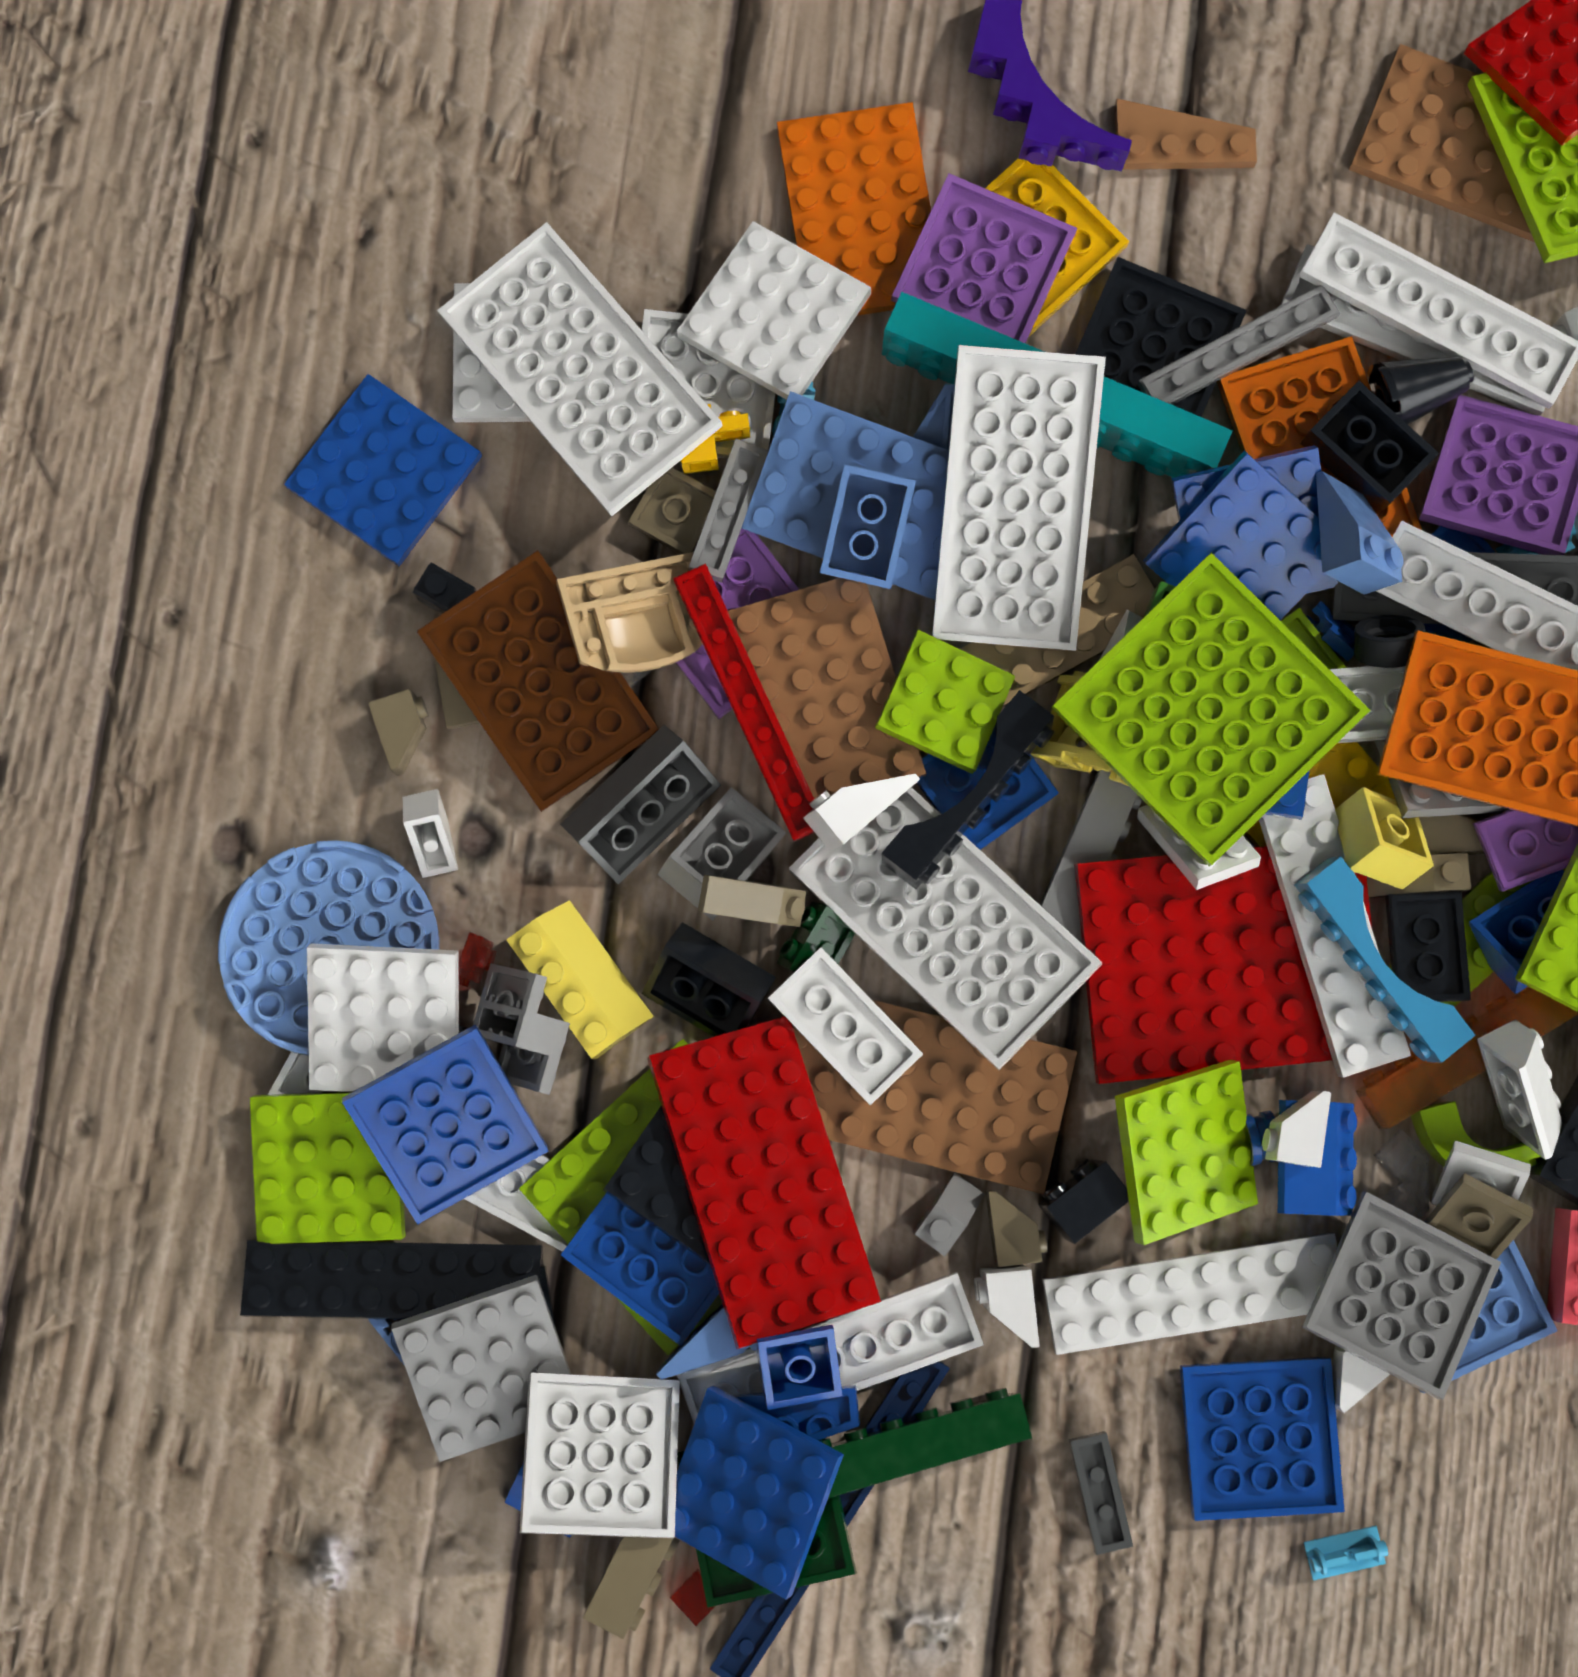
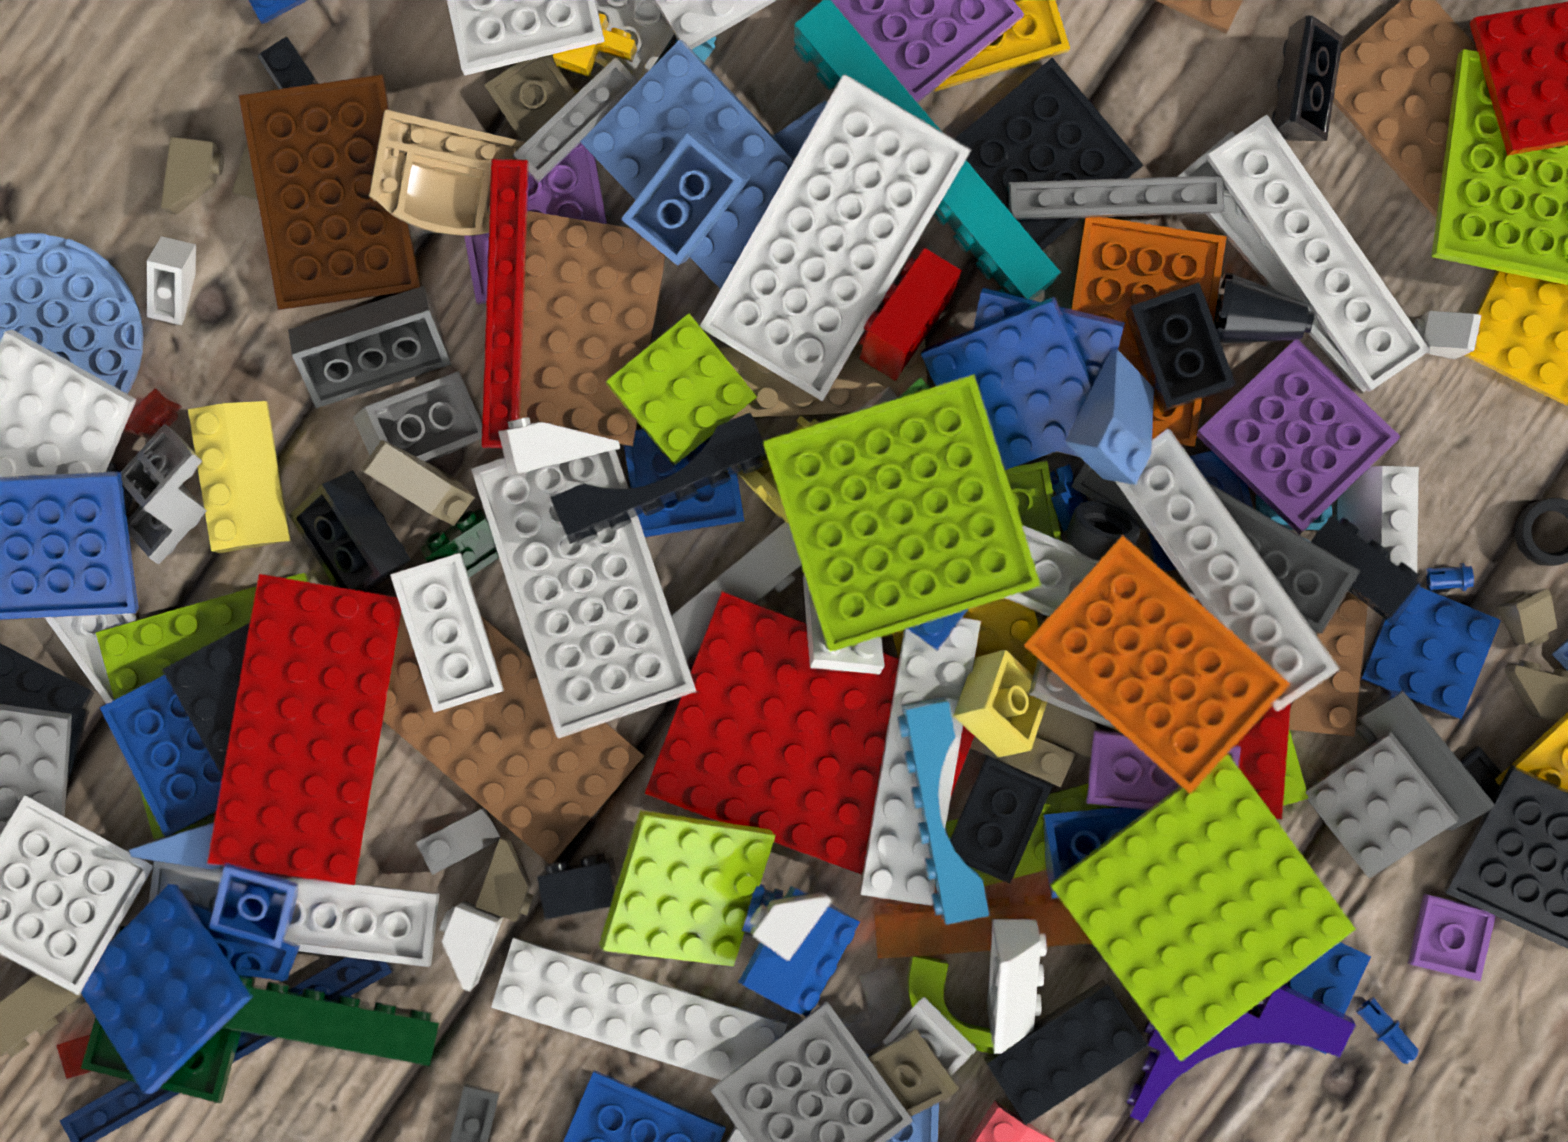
camera: 25 degrees right, 5 degrees up
none -> red brick [859,248,962,381]
none -> black slope [1272,15,1343,141]

